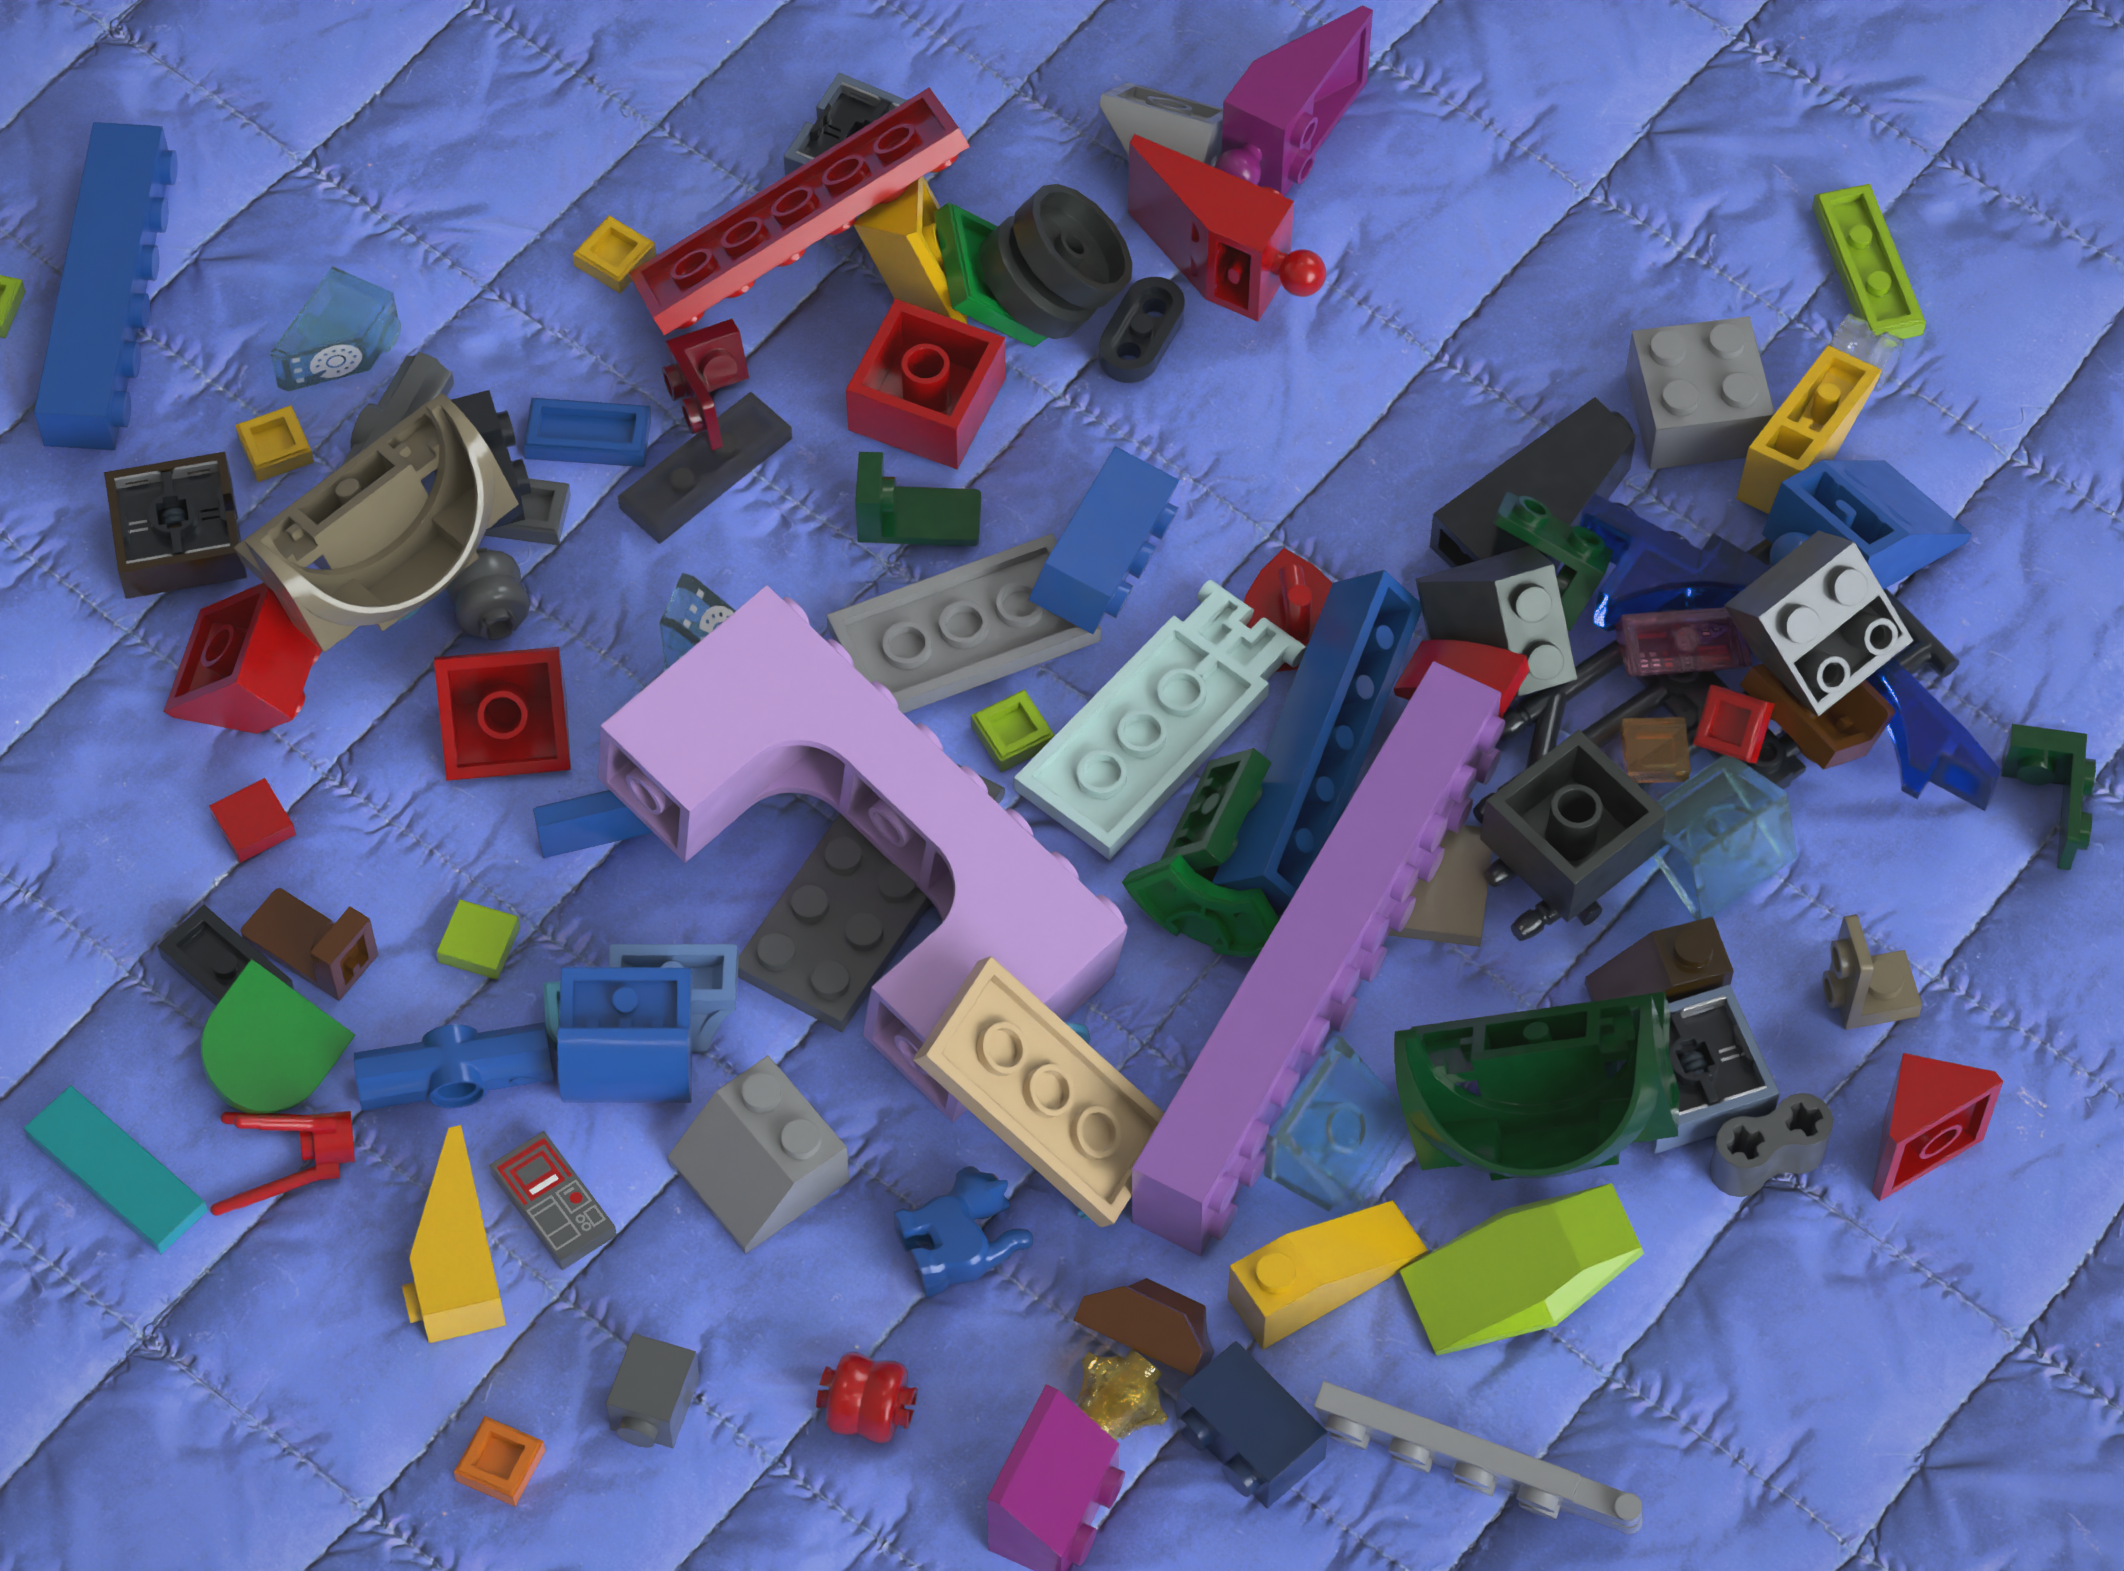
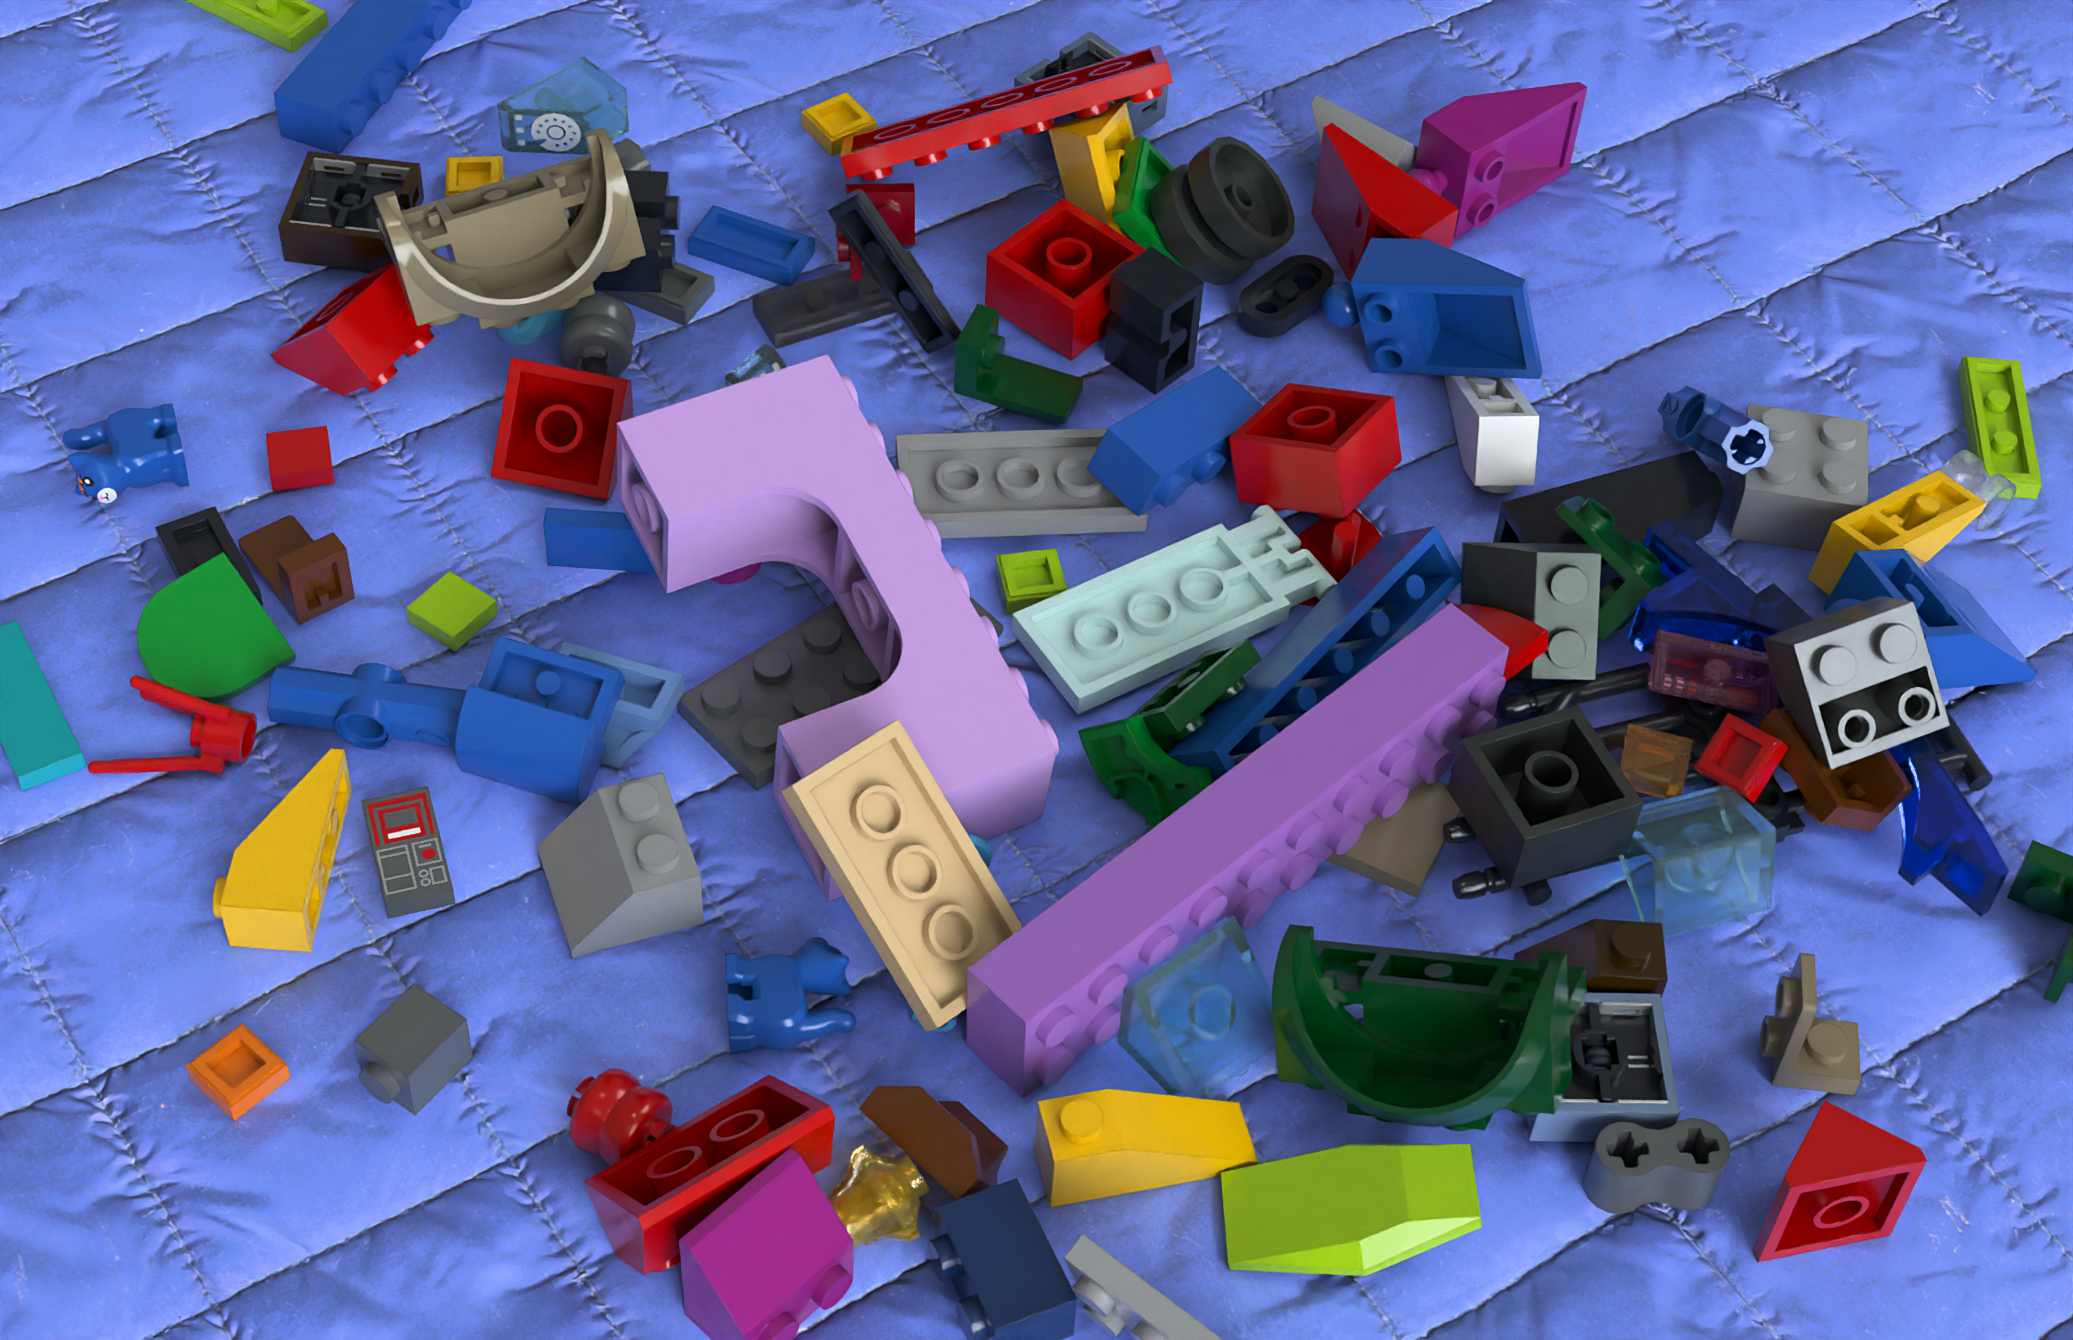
camera: 15 degrees right, 10 degrees down
none -> blue animal [62,403,189,503]
none -> red slope [583,1074,835,1275]
none -> black slope [828,189,961,354]
none -> black brick [1104,247,1204,395]
none -> red brick [1229,383,1402,519]
none -> blue slope [1321,238,1543,379]
none -> white slope [1444,375,1539,493]
none -> blue piece [1657,385,1775,475]

